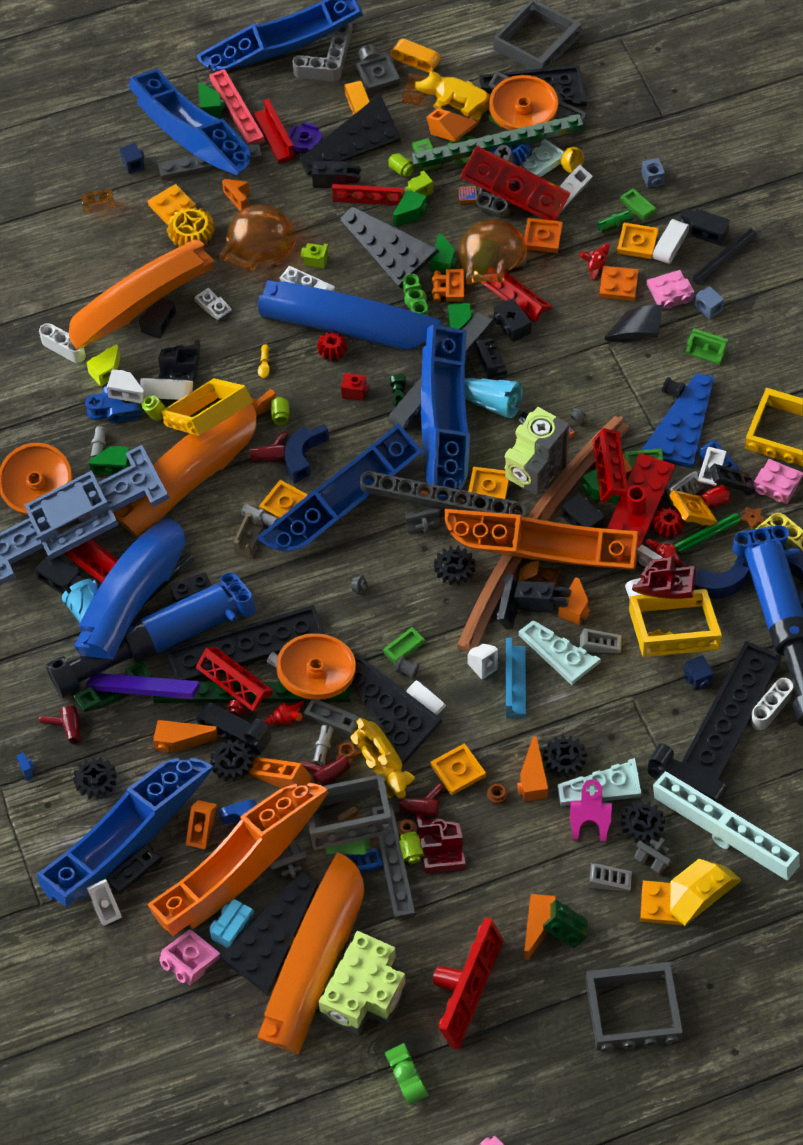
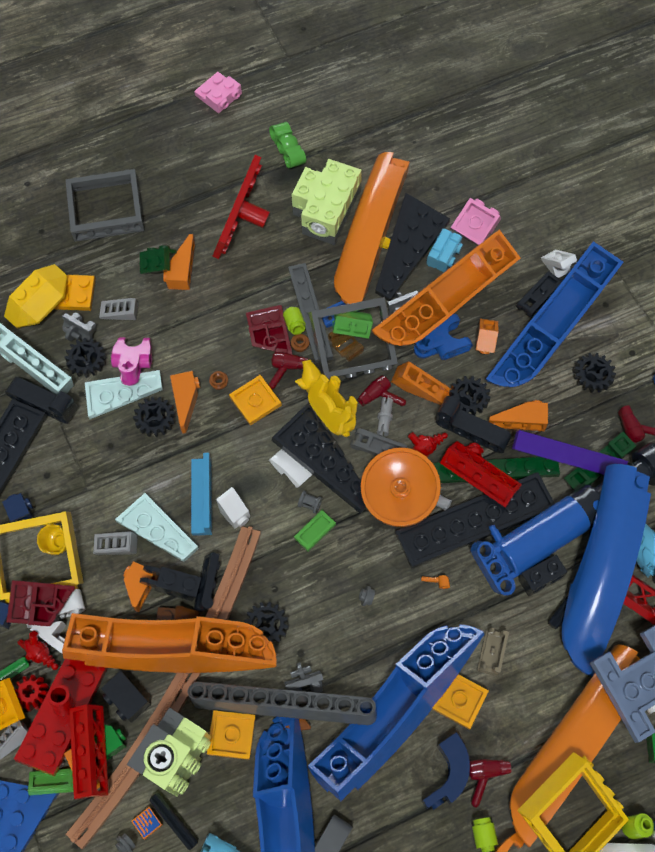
camera: 175 degrees right, 10 degrees up
light grey pin [241,504,279,526] -> none
dark orange plate [335,741,360,764] -> none
none -> orange hand [421,575,450,589]

